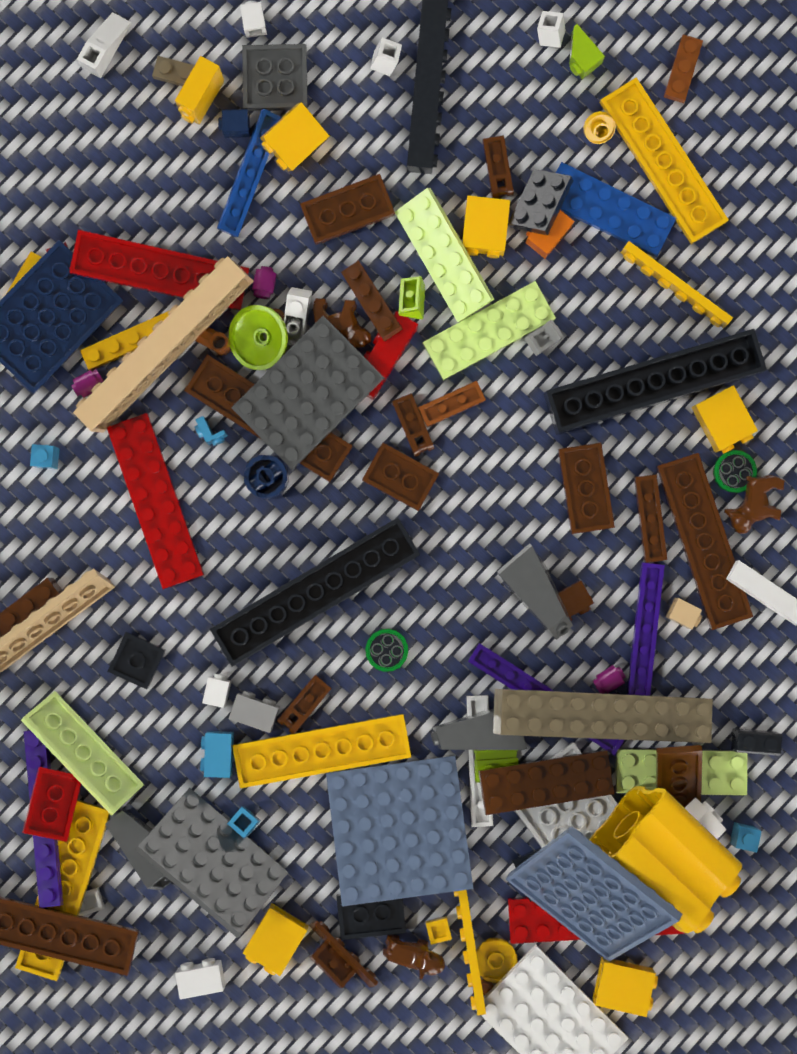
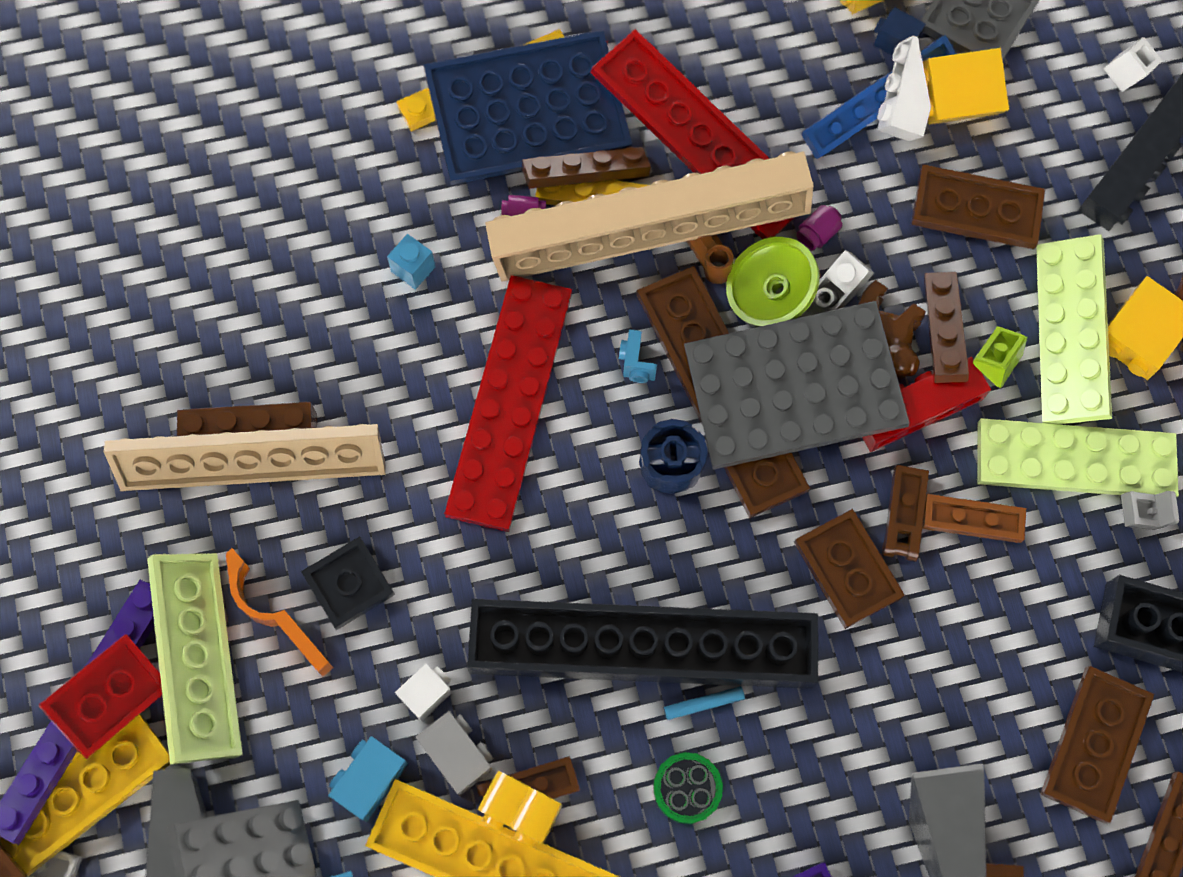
camera: 30 degrees right, 15 degrees down
none -> orange piece [226,548,333,677]
none -> yellow brick [478,771,563,847]
none -> reddish brown plate [522,147,651,189]
none -> dark azure piece [664,686,745,720]
none -> white slope [877,36,931,141]

